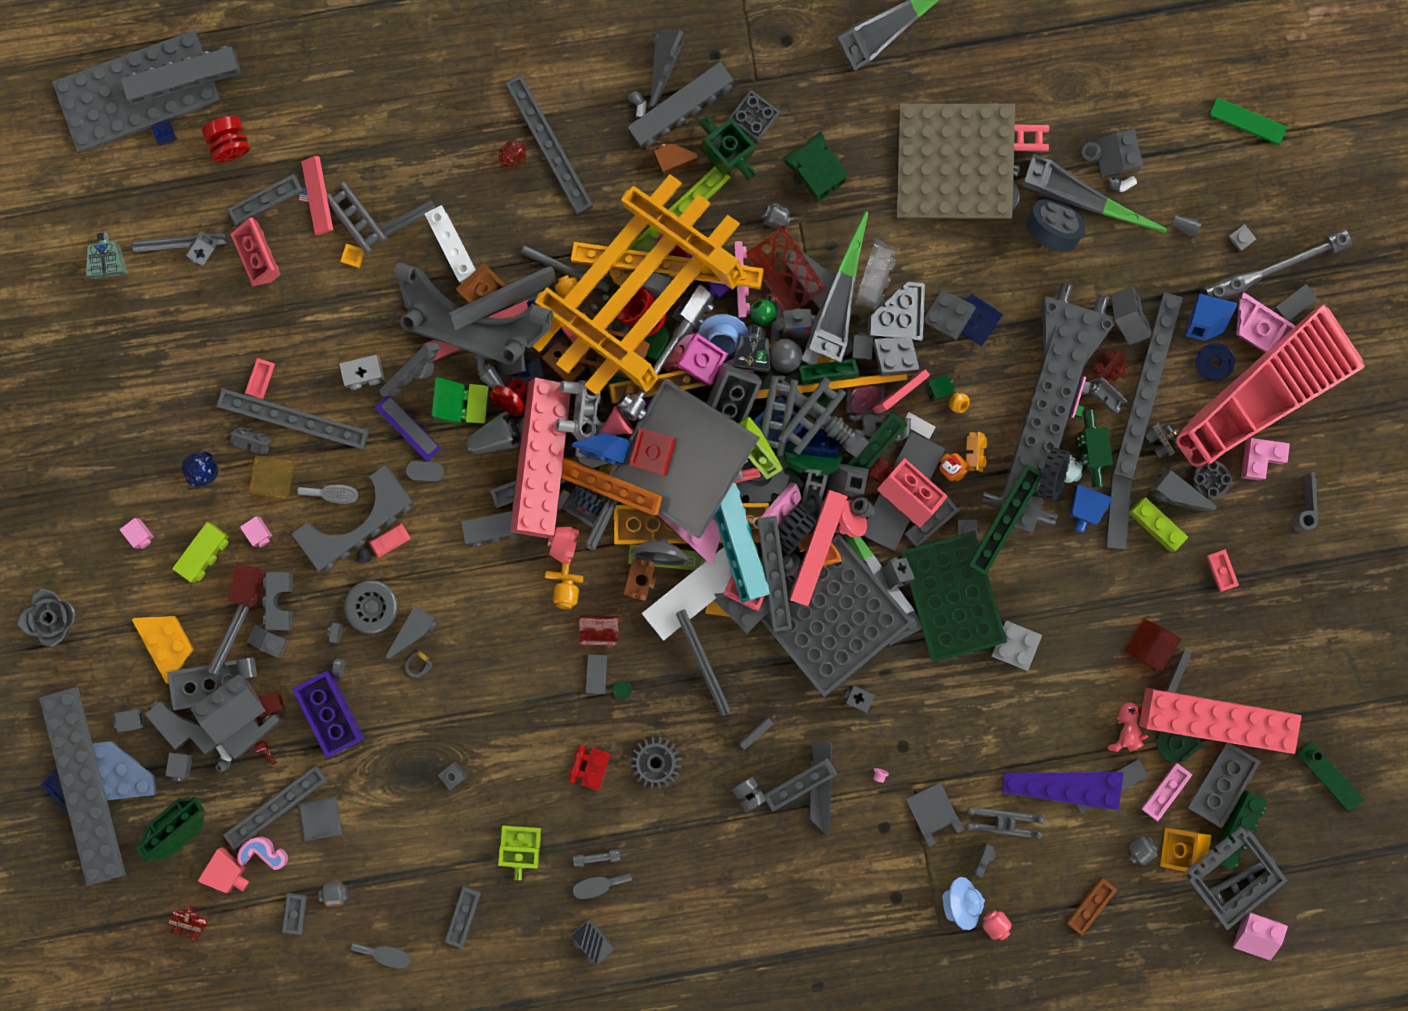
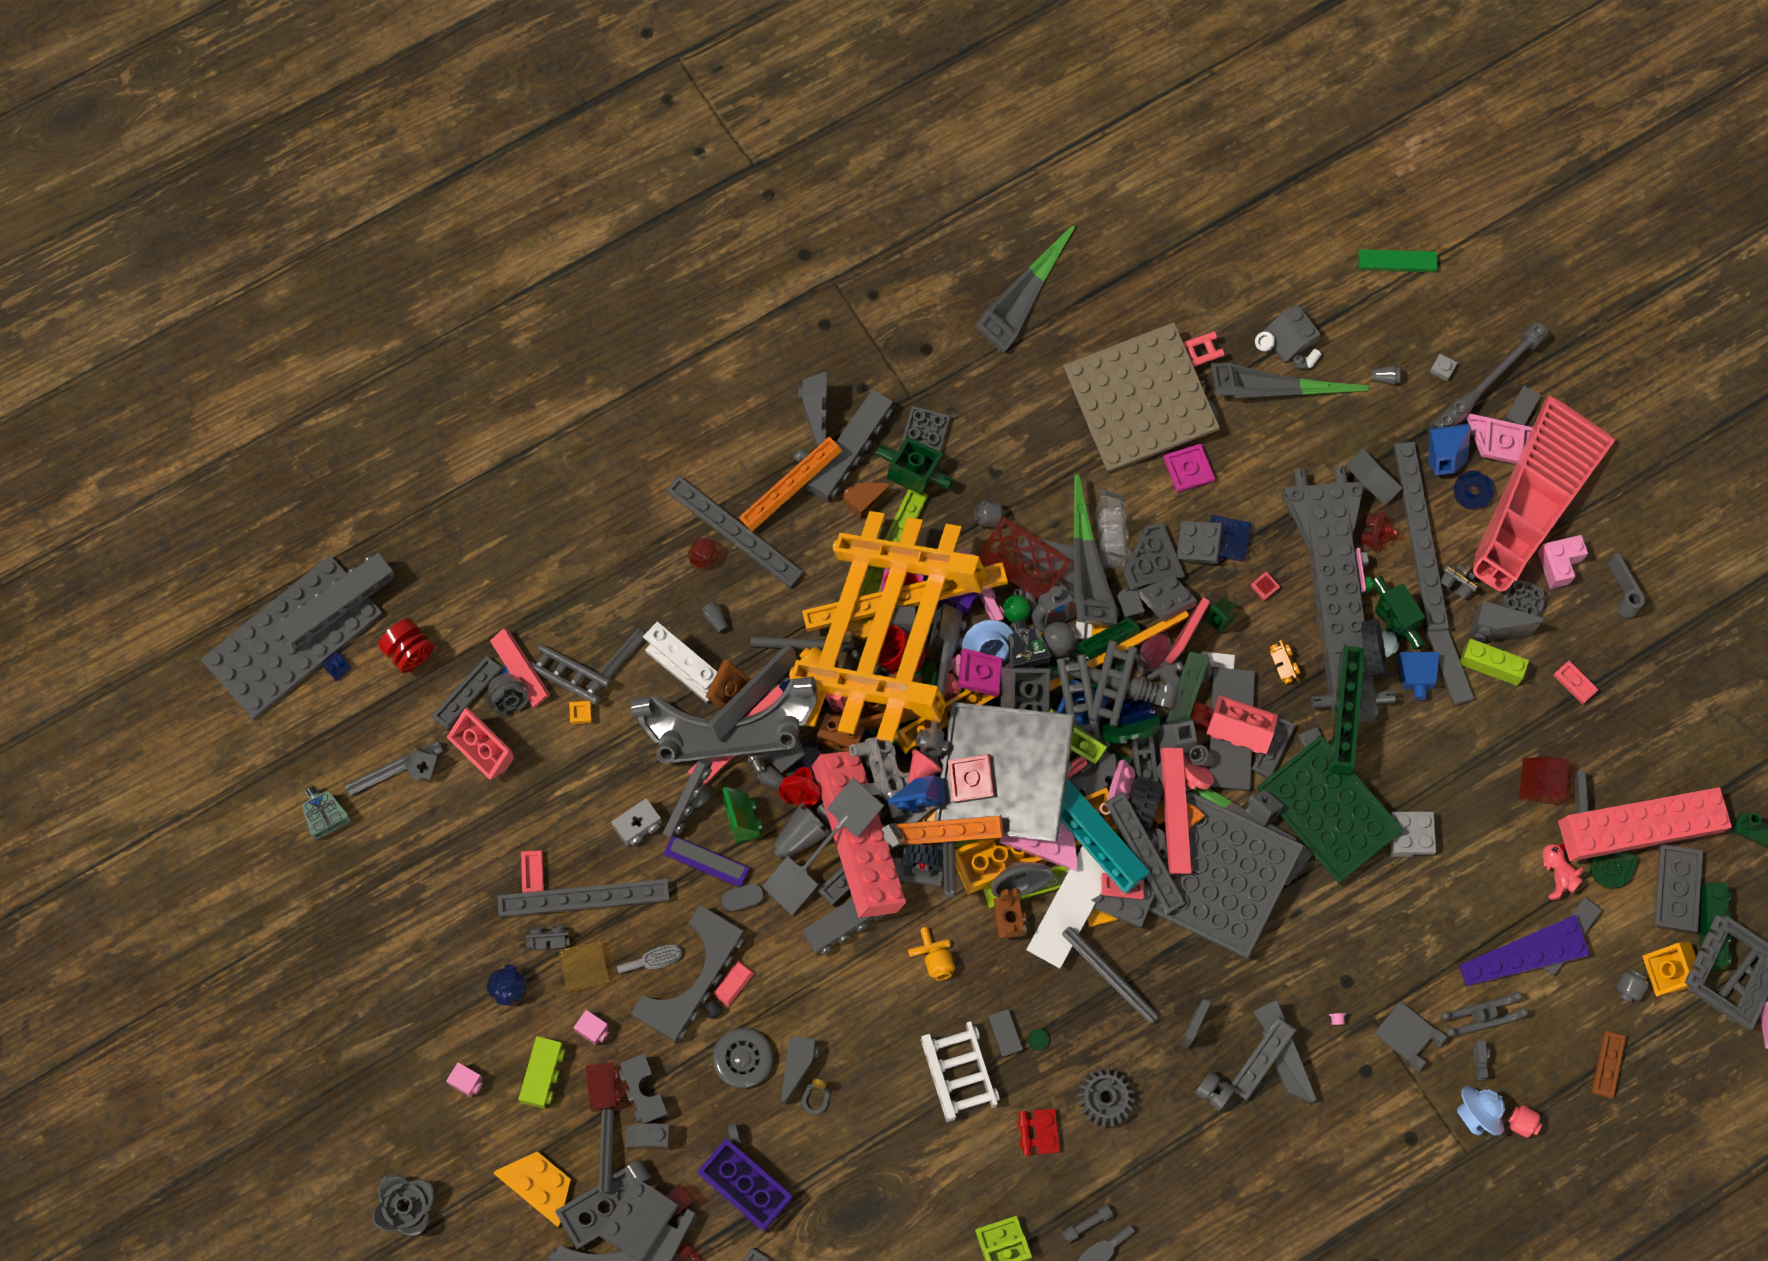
camera: 30 degrees left, 15 degrees down
dark grey plate [327,623,343,643] -> none
dark grey brick [438,762,467,790] -> none
lime tile [466,384,489,424] -> none
coral cone [547,526,579,563] -> none
clear red bracket [579,615,619,647] -> none
dark green piece [782,131,849,203] -> none
dark grey brick [843,685,875,713] -> none
head [939,453,968,482] -> none
light orange piece [949,393,970,413] -> none
black wheel [1025,199,1085,252] -> none
dark grey hinge [1089,377,1128,413] -> none
bright pink plate [1141,763,1192,821] -> none
none -> dark grey cone [488,673,528,715]
none -> dark grey cone [701,601,728,633]
none -> orange plate [739,437,843,532]
none -> dark grey hinge [762,777,884,915]
none -> light grey plate [882,823,906,847]
none -> white fence [921,1021,1000,1122]
none -> dark pink tile [1163,444,1215,493]
none -> tile [1250,572,1280,601]

